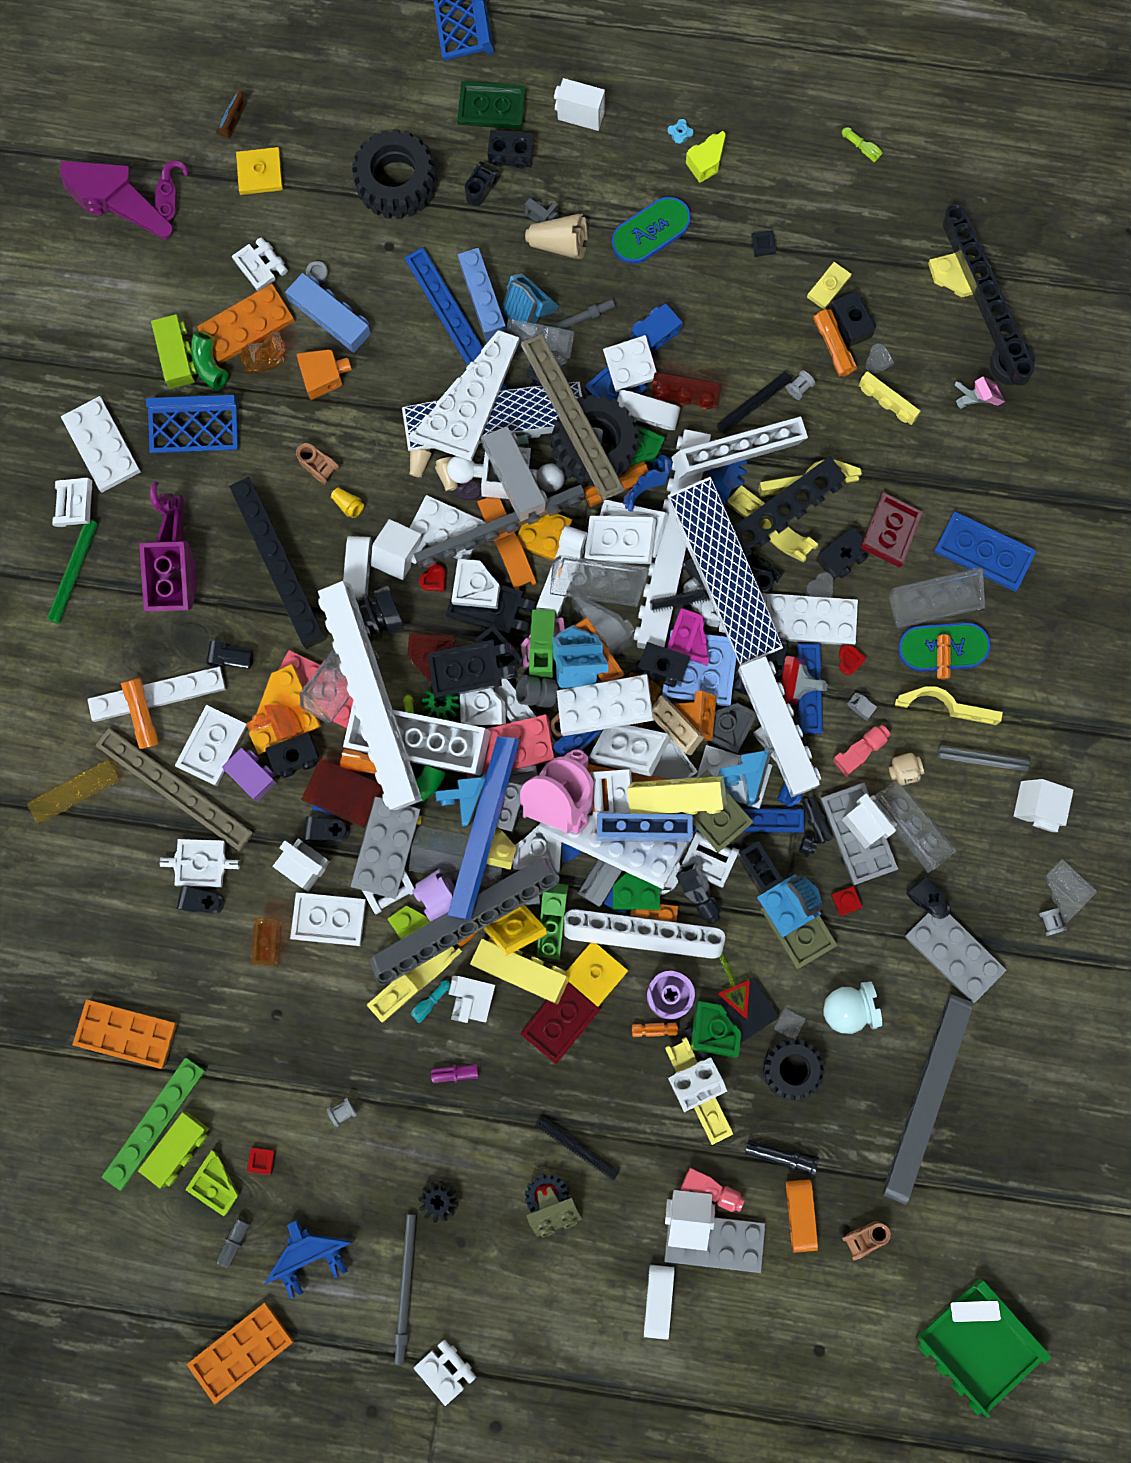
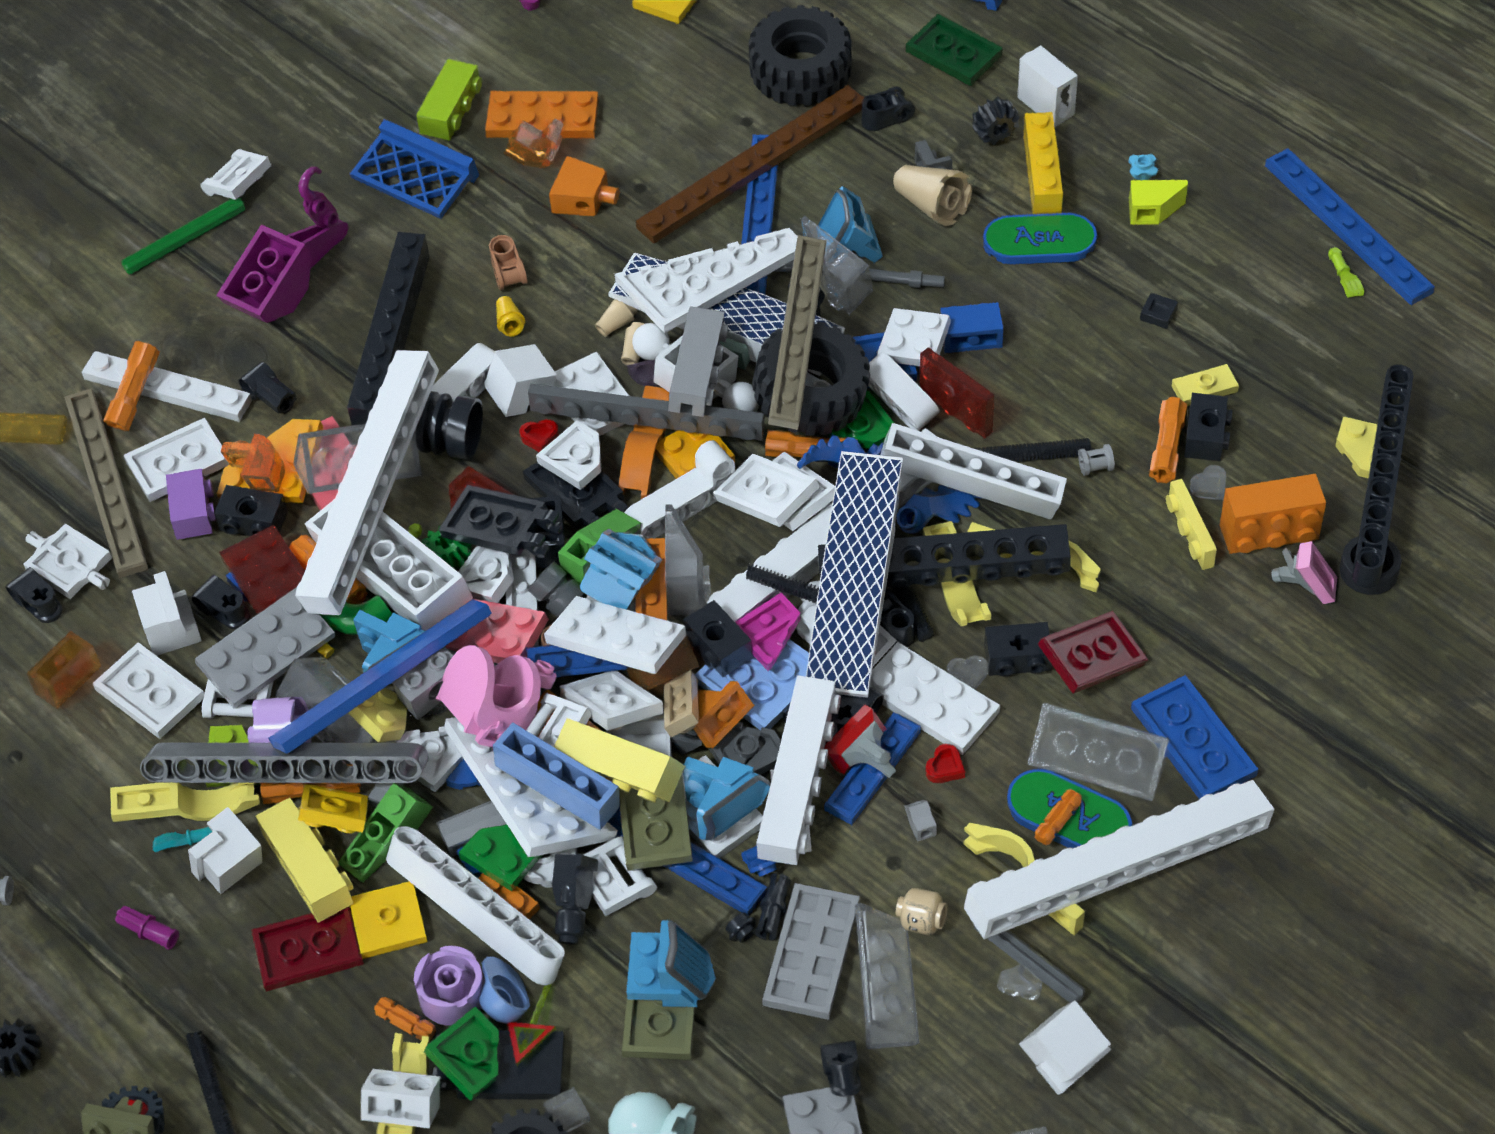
camera: 30 degrees right, 25 degrees down
white plate [61,396,141,493] -> none
green cylinder [191,331,228,391] -> none
white plate [232,237,288,291] -> none
medium blue brick [285,273,371,353] -> none
light grey tile [306,261,329,284] -> none
medium blue brick [458,248,506,343] -> none
black brick [487,130,534,169] -> none
clear slope [550,555,649,607] -> none
black brick [737,841,783,895] -> none
red plate [831,886,862,917] -> none
coral piece [832,725,891,778] -> none
white plate [842,794,897,849] -> none
none -> medium blue cap [479,956,530,1023]
none -> reddish brown plate [635,85,864,244]
none -> white brick [964,780,1274,939]
none -> black gear [972,96,1020,145]
none -> clear tile [997,964,1043,1000]
none -> yellow brick [1024,112,1063,214]
none -> orange brick [1220,473,1326,554]
none -> blue tile [1265,148,1435,305]

